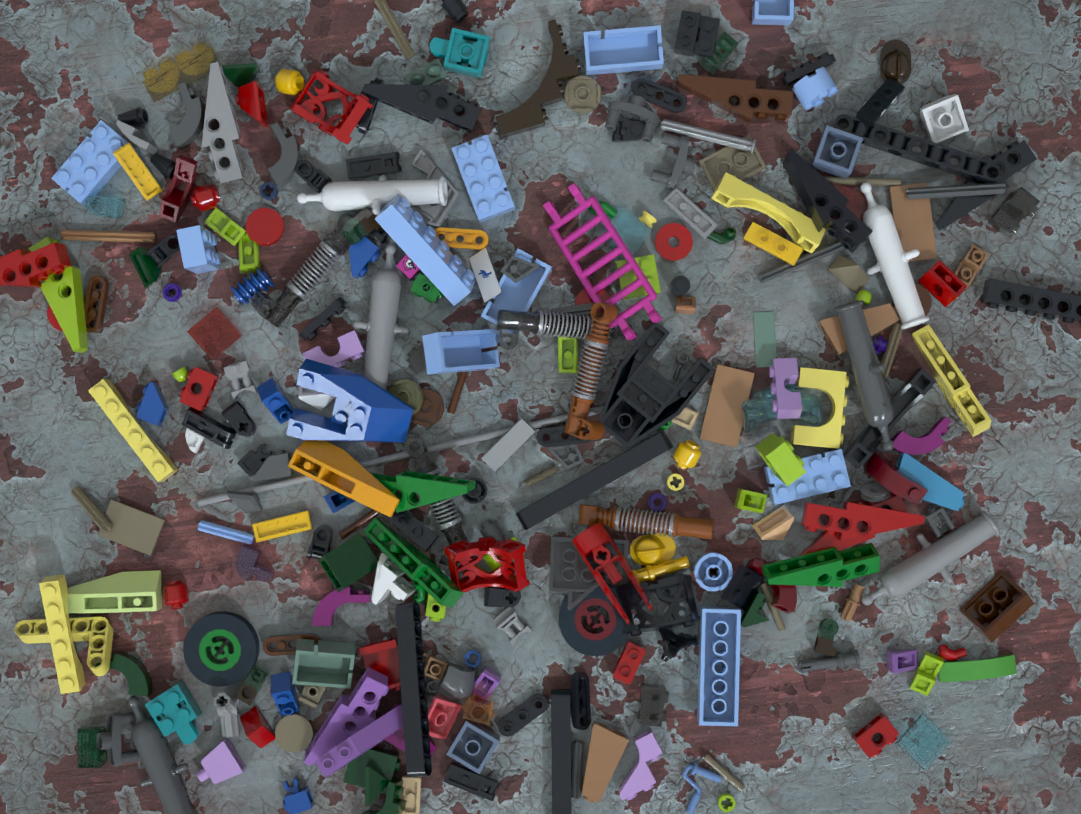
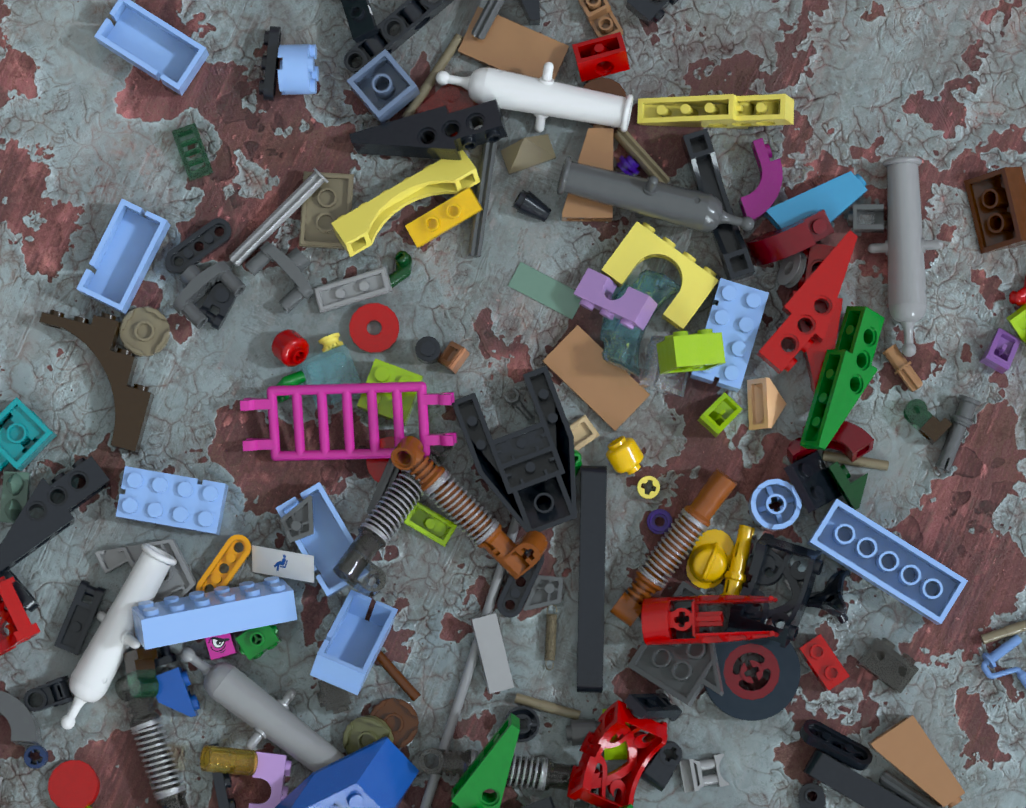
camera: 60 degrees left, 5 degrees down
lavender arch [619,729,662,801] -> none
black brick [674,10,720,58] -> none
reddish brown brick [677,74,794,123] -> none
lime hinge [855,290,872,305] -> none
none -> clear yellow pin [200,745,258,776]
none -> red head [272,329,309,367]
none -> black cone [512,189,552,222]
none -> dark tan piece [514,693,581,720]
none -> black plate [624,693,682,721]

